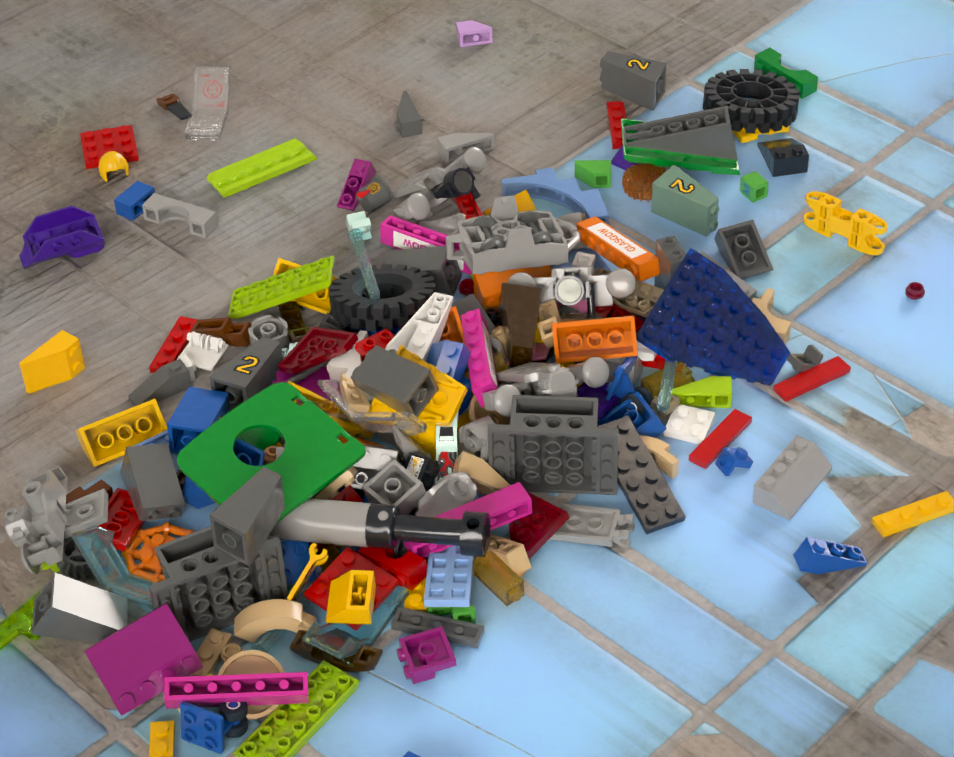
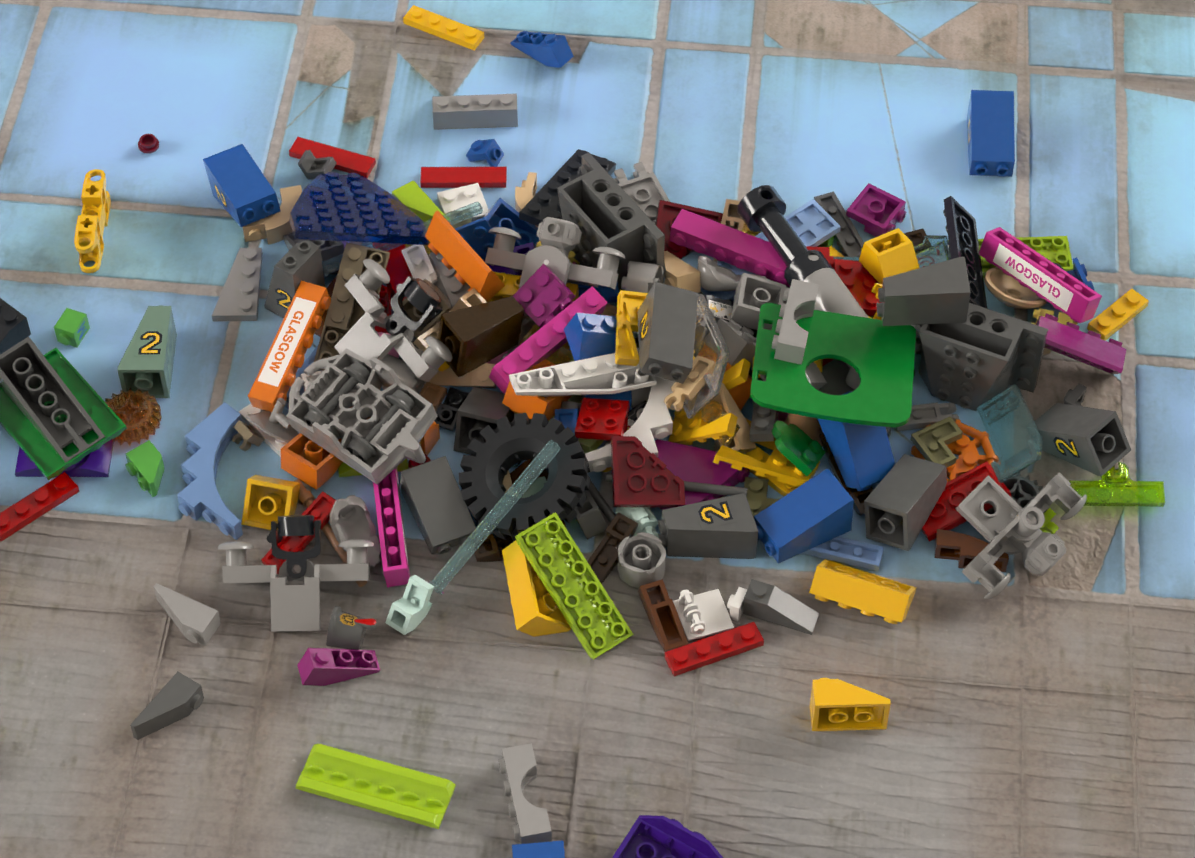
camera: 130 degrees left, 10 degrees up
dark grey slope [714,220,773,279] -> none
none -> blue slope [203,144,281,227]
none -> magenta plate [513,264,576,328]
none -> light grey arch [771,279,819,365]
none -> olive plate [910,417,963,468]
none -> black plate [943,196,988,309]

